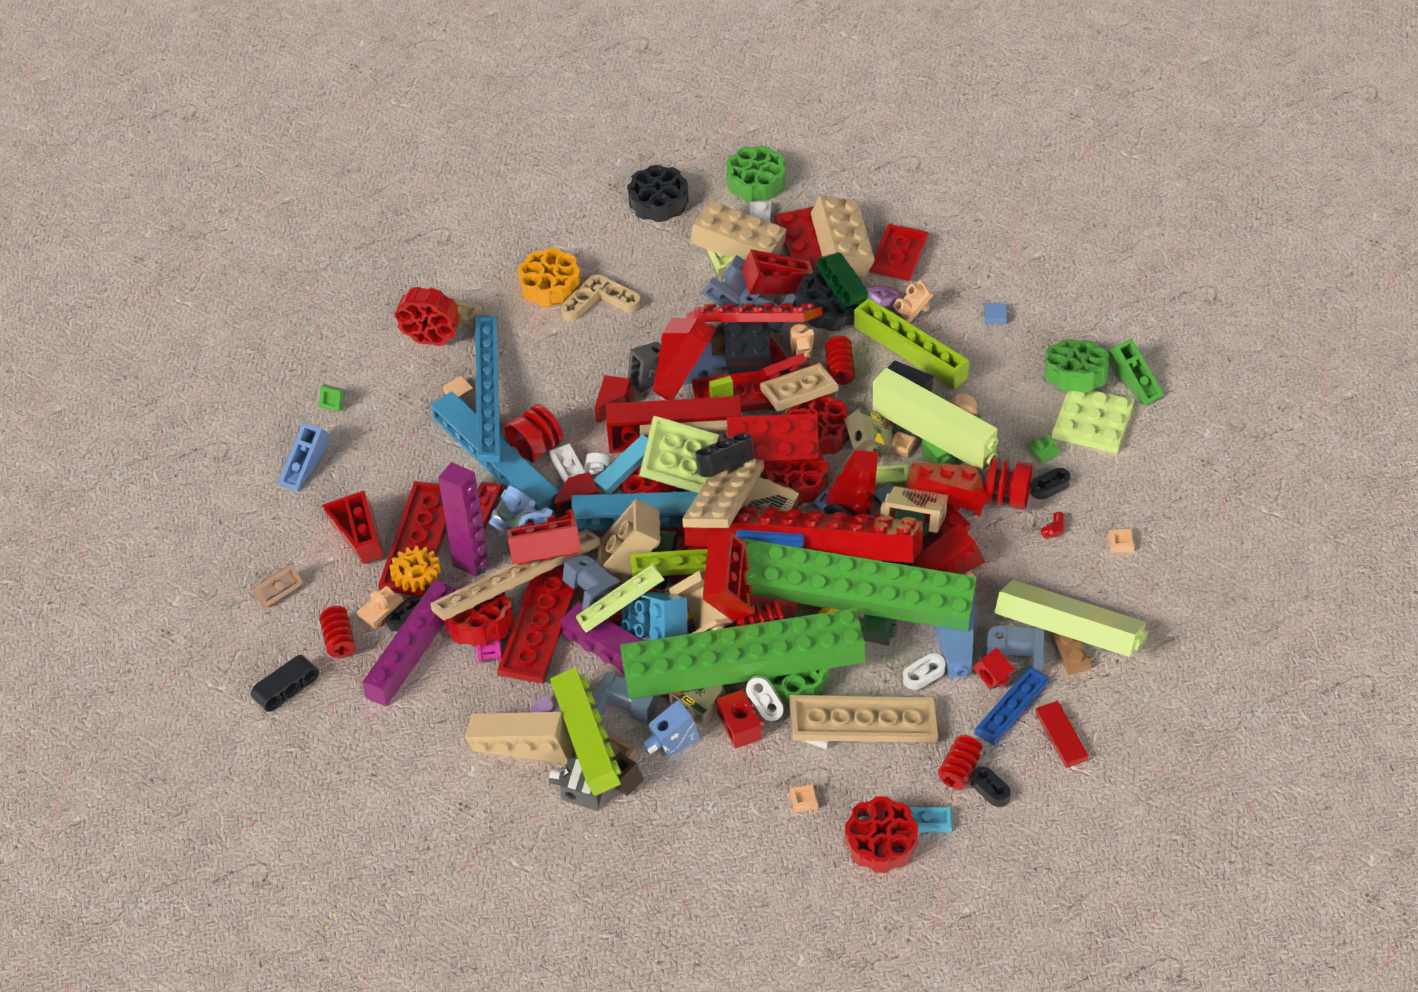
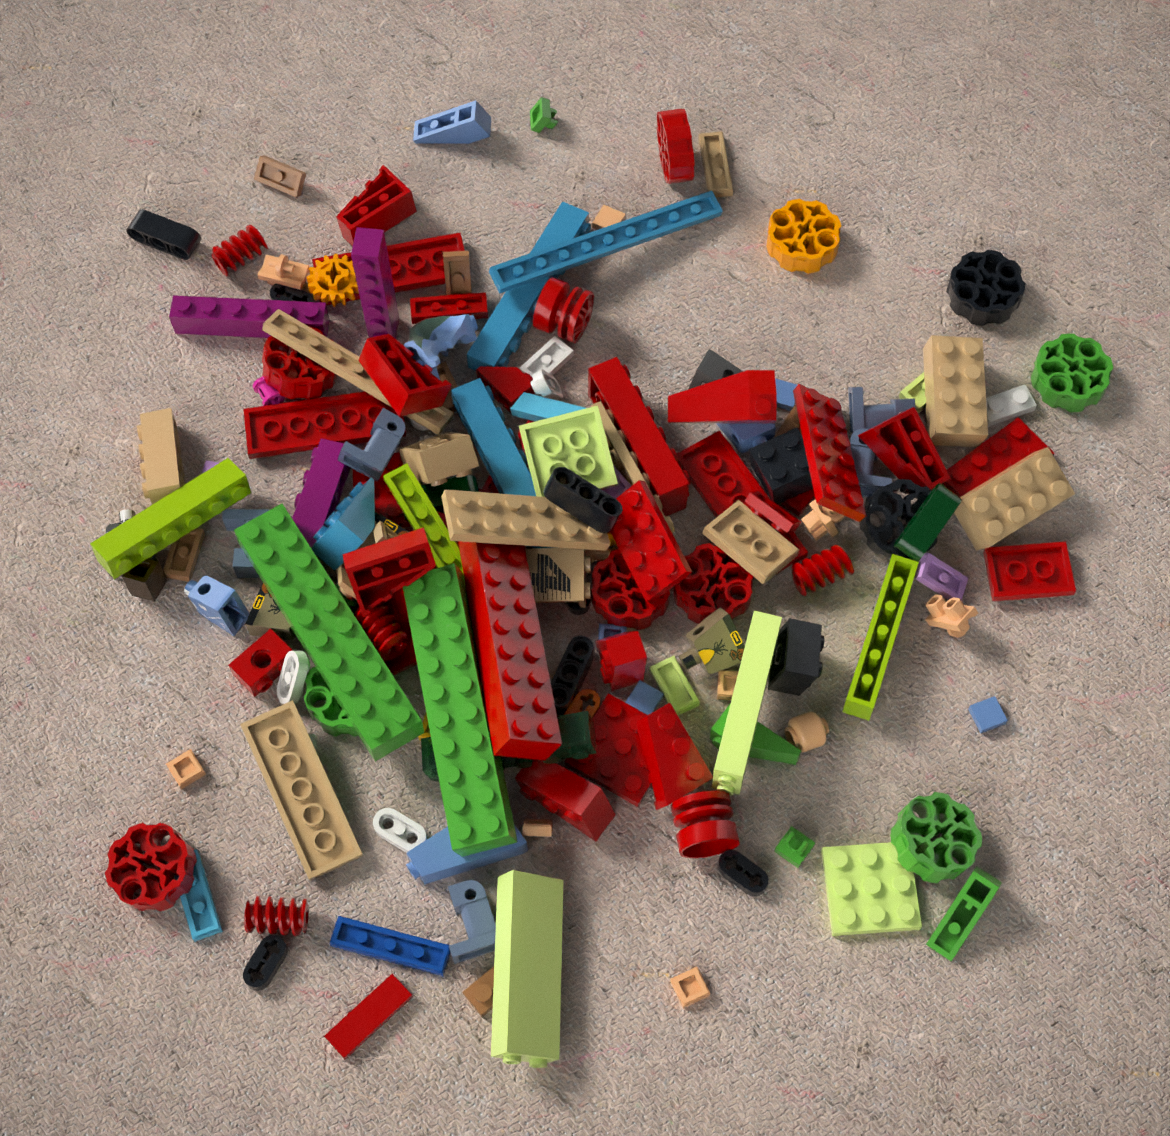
camera: 65 degrees right, 15 degrees up
tan beam [561,275,641,321] -> none
yellowish green tile [576,564,664,633] -> none
red slope [594,375,634,423] -> none
lime tile [709,376,733,398] -> none
blue axle [736,530,805,548] -> none
tan panel [880,486,948,533] -> none
red brick [972,647,1015,689] -> none
red arm [1041,512,1064,539] -> none

